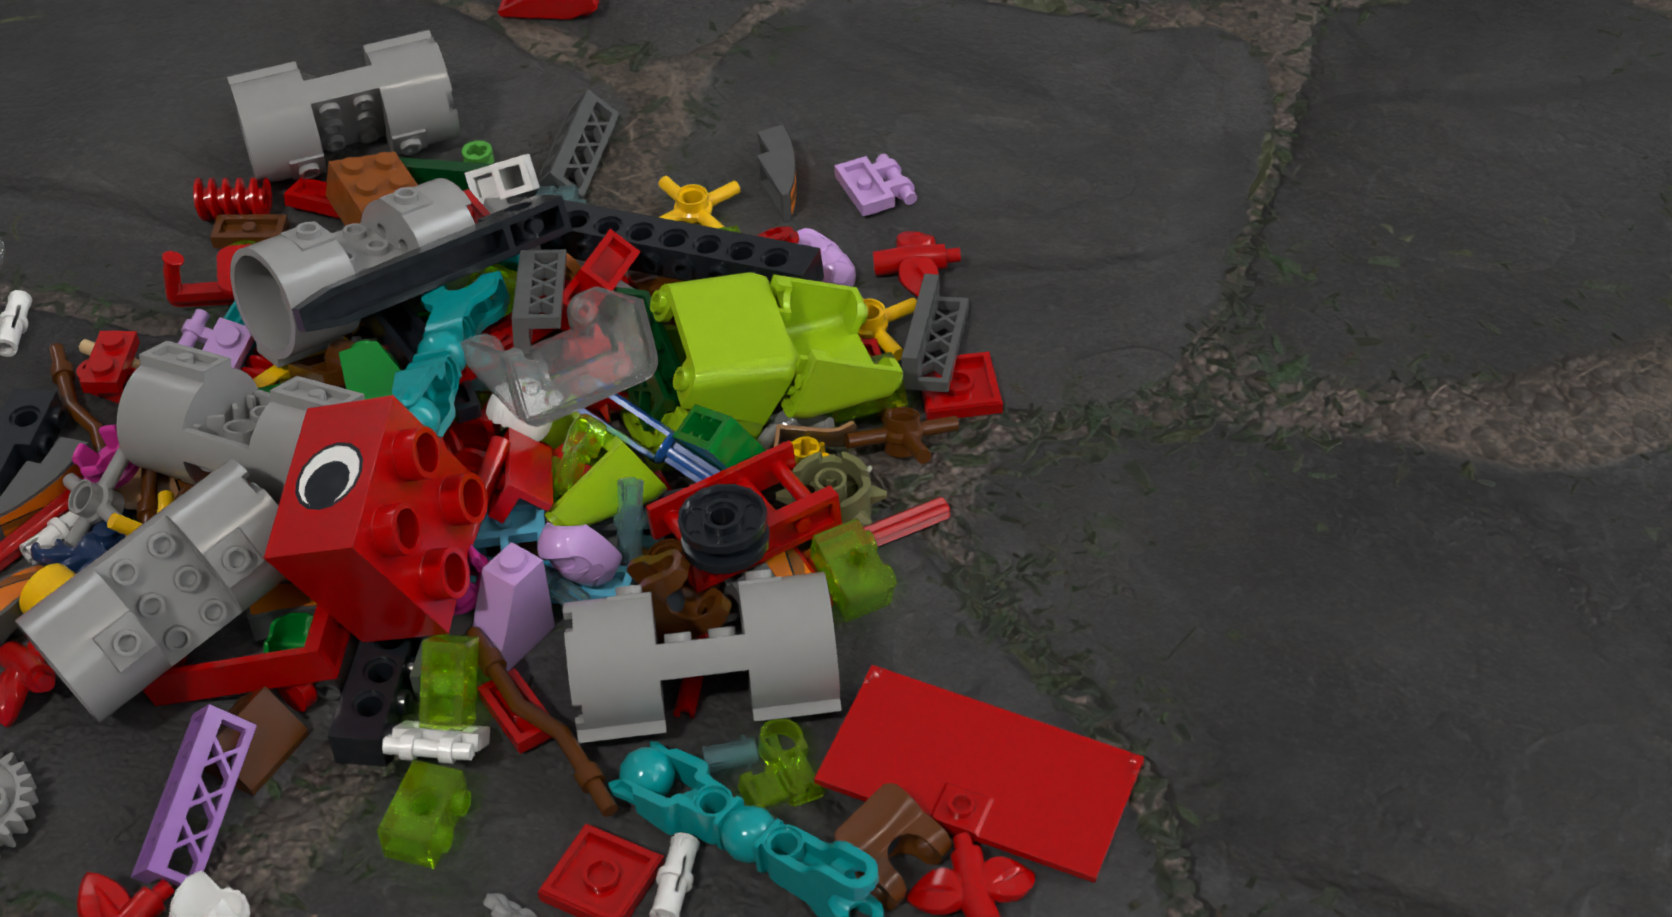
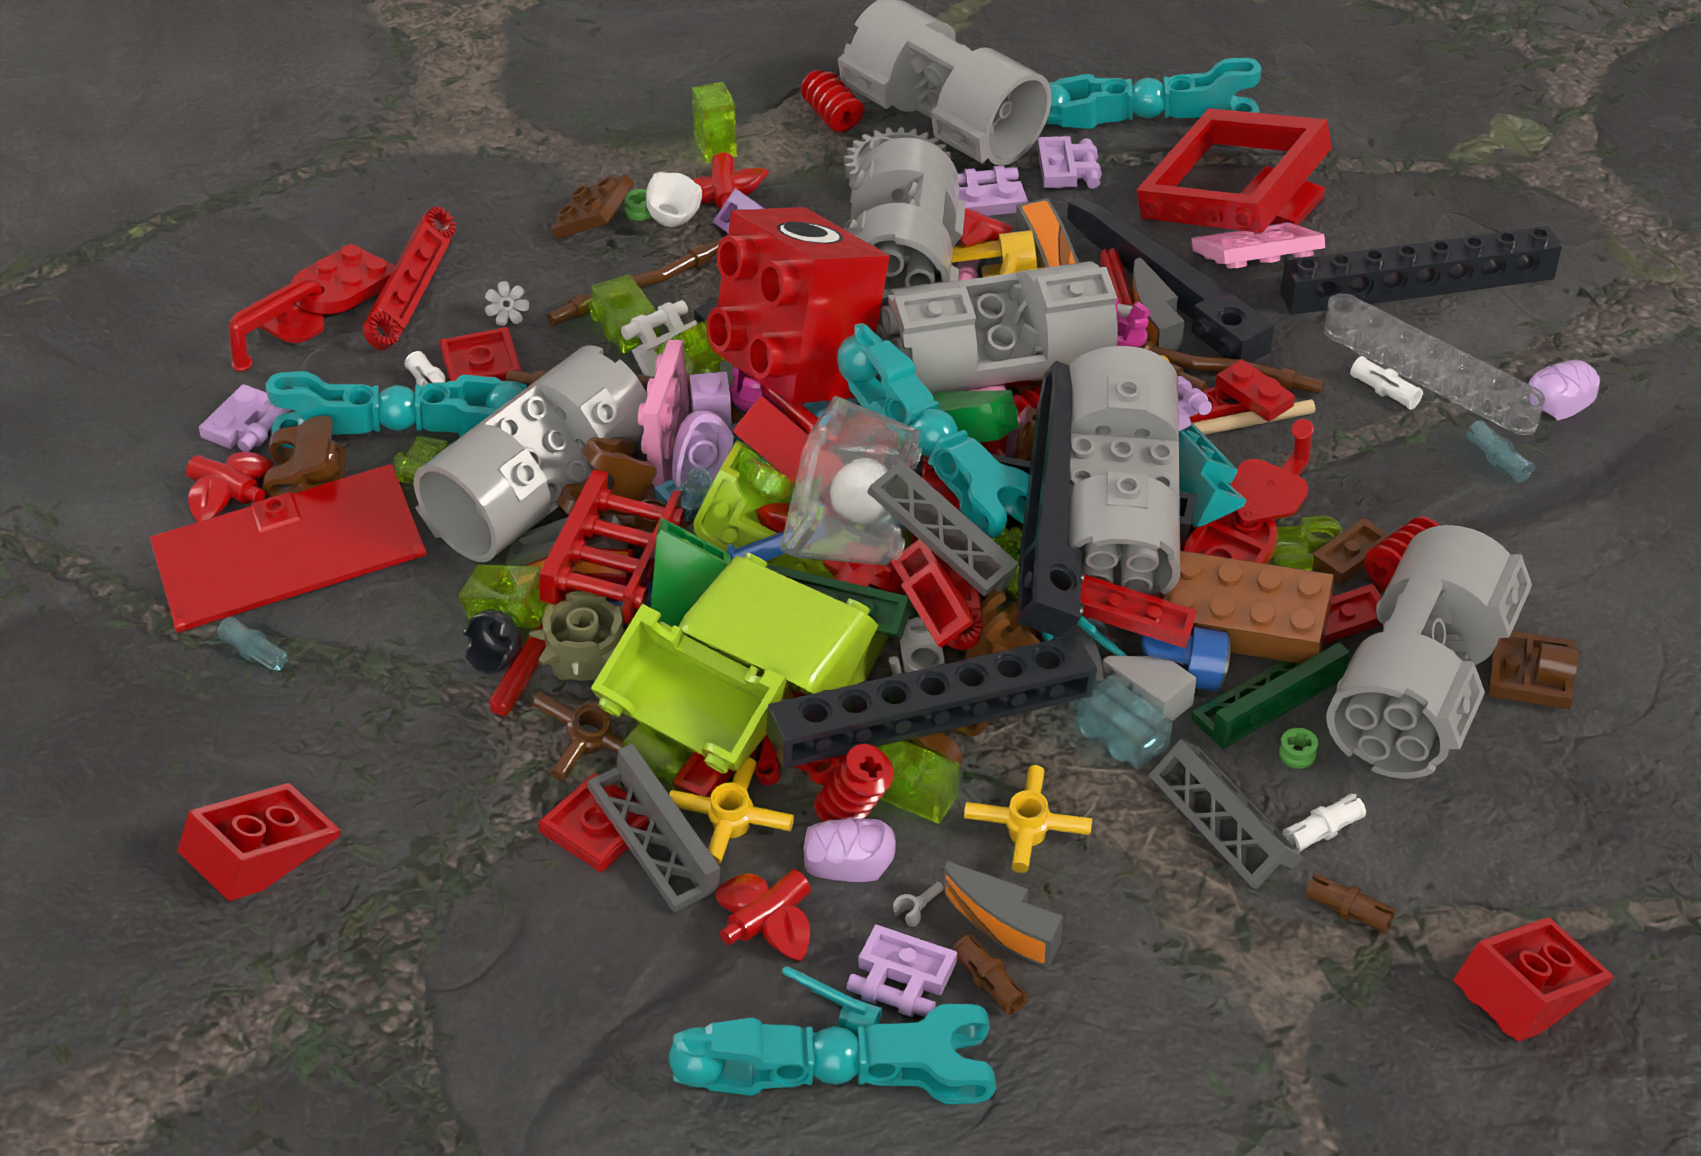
camera: 135 degrees right, 0 degrees up
white brick [465,154,540,205] -> none
black wheel [678,484,770,574] -> none
none -> red slope [177,783,341,901]
none -> clear light blue axle [218,617,288,671]
none -> black hair [463,609,521,675]
none -> reddish brown bar [547,237,724,327]
none -> bright pink plate [638,339,690,487]
none -> teal piece [668,1004,996,1105]
none -> teal plant [782,966,882,1036]
none -> light grey hand [893,882,944,927]
none -> reddish brown pin [952,935,1028,1015]
none -> white pin [1282,793,1366,852]
none -> reddish brown pin [1305,872,1397,934]
none -> clear light blue pin [1466,420,1535,483]

